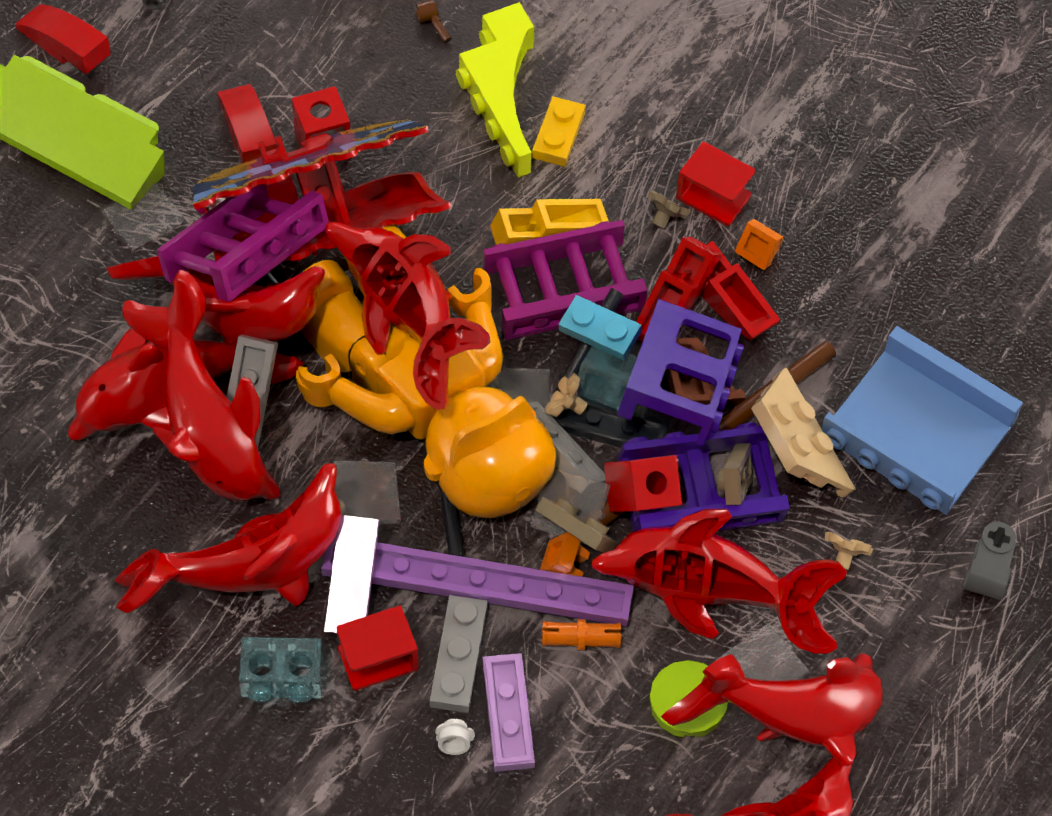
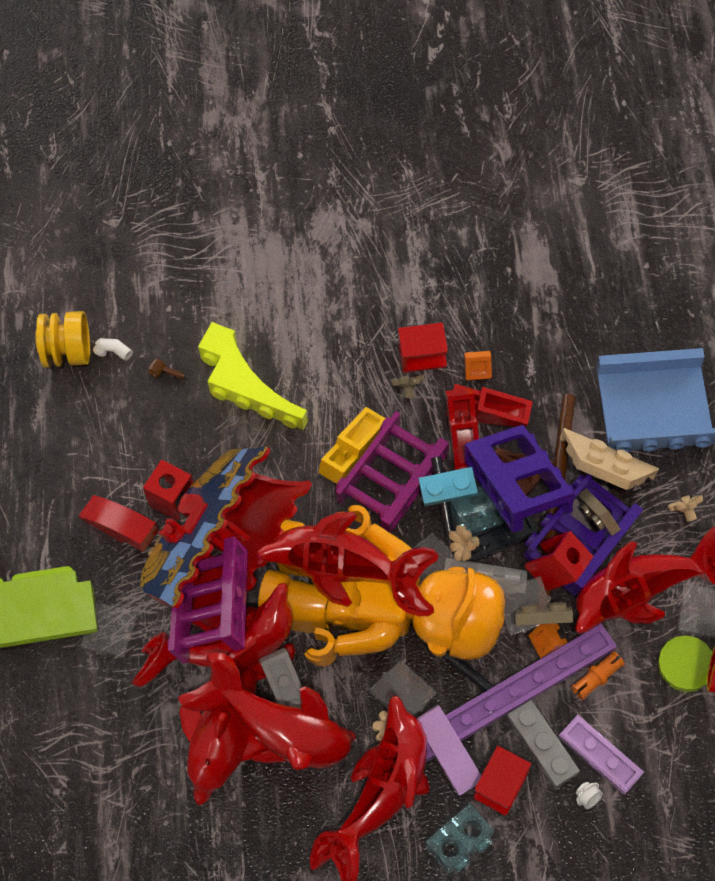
camera: 35 degrees left, 5 degrees up
yellow plate [532,96,586,167] -> none

